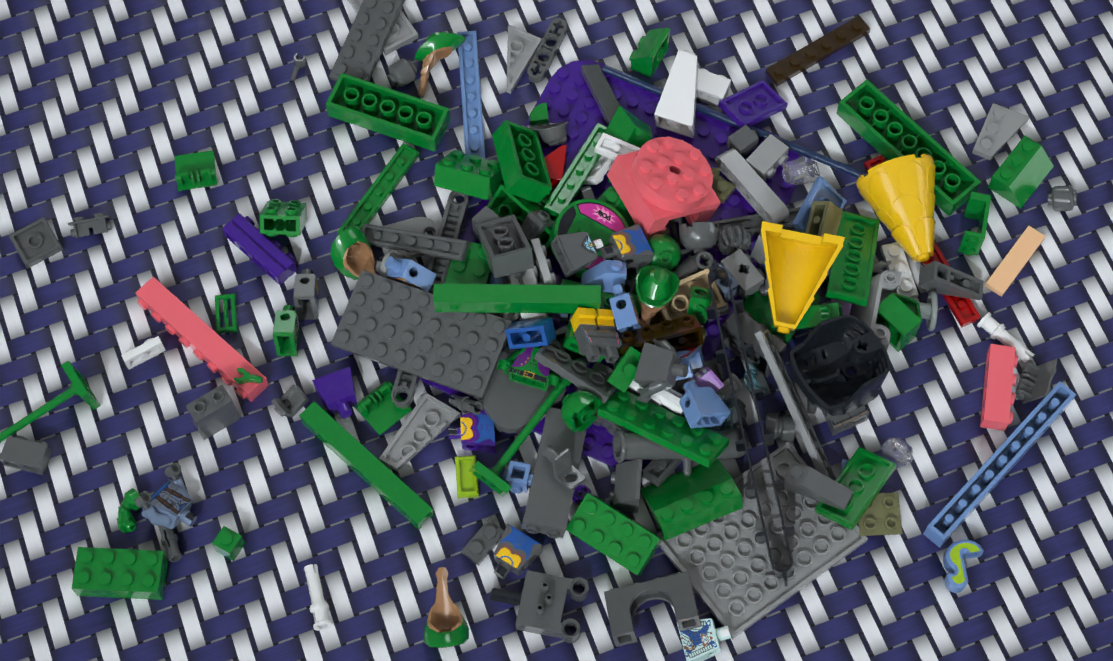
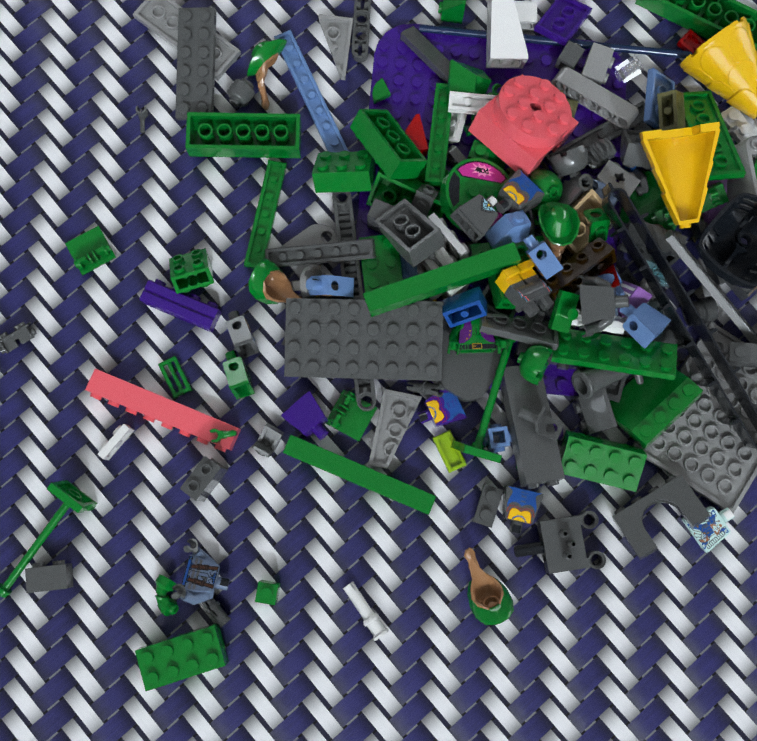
camera: 25 degrees left, 15 degrees up
dark grey piece [525,121,570,146] -> none

